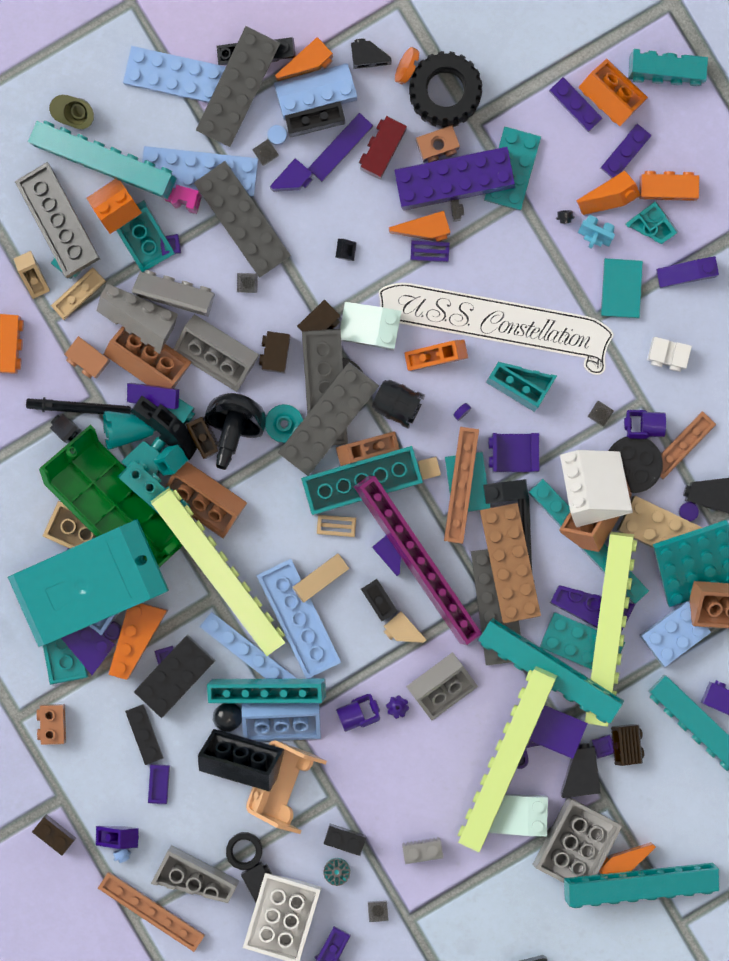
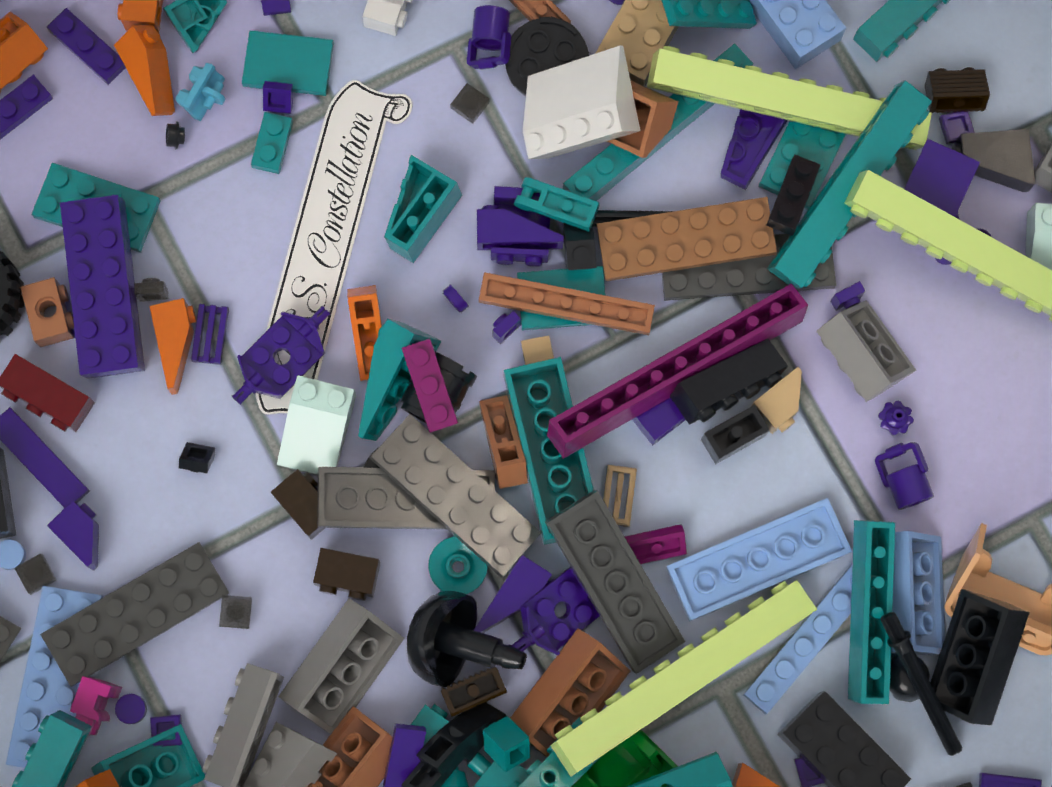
camera: 85 degrees left, 10 degrees down
tan tile [292,554,349,603] -> none
none -> dark purple tile [115,694,147,724]
none -> dark purple plate [232,306,331,405]
none -> teal plate [251,112,293,174]
none -> dark purple plate [263,81,293,114]
none -> teal wedge [358,318,441,441]
none -> magenta plate [402,339,458,433]
none -> dark purple slope [474,555,552,633]
none -> dark purple slope [477,205,564,250]
none -> dark purple plate [492,310,521,344]
none -> dark purple plate [512,566,600,655]
none -> teal plate [514,177,600,231]
none -> dark grey plate [545,490,685,674]
none -> magenta plate [624,524,687,564]
none -> black brick [670,339,788,425]
none -> black plate [766,154,821,236]
none -> dark purple plate [830,281,865,310]
none -> black axle [880,612,962,756]

